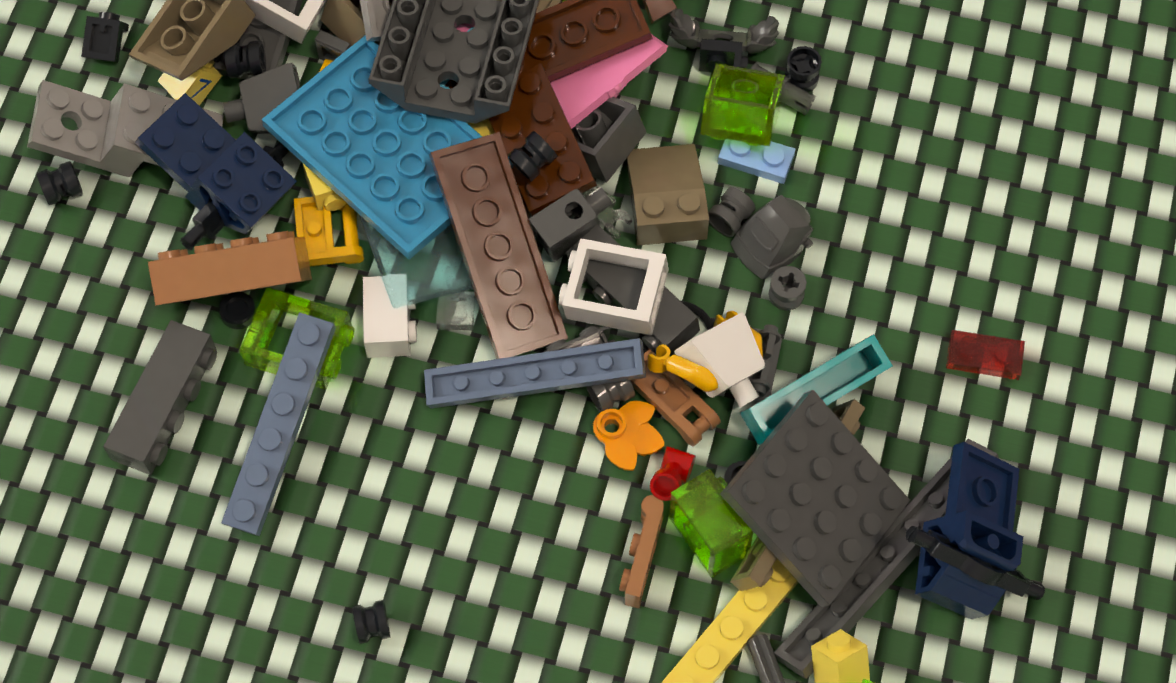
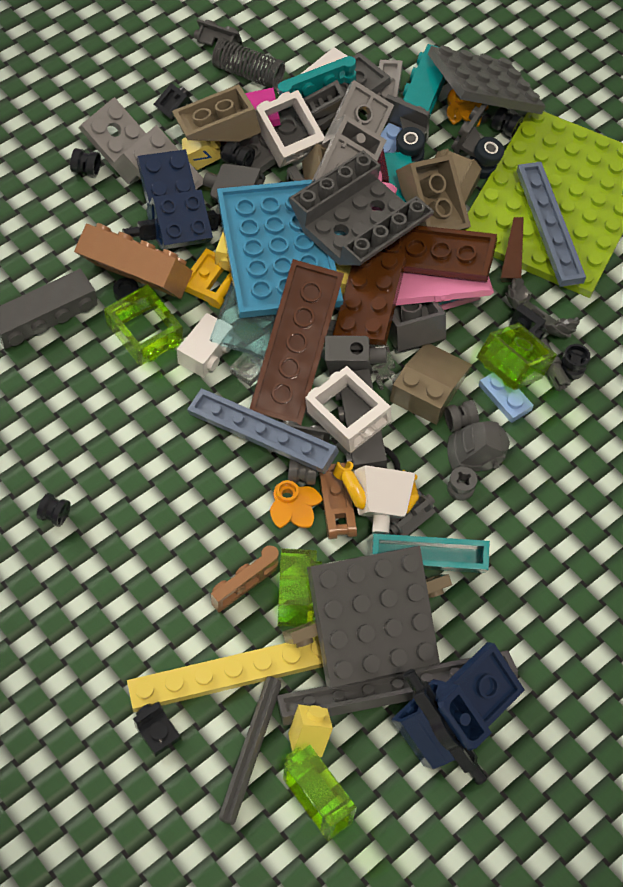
camera: 30 degrees right, 5 degrees down
sand blue plate [221,312,337,537] -> none
black wheel [507,131,558,182] -> none
red leg [650,446,696,501] -> none
clear red plate [946,330,1025,380] -> none

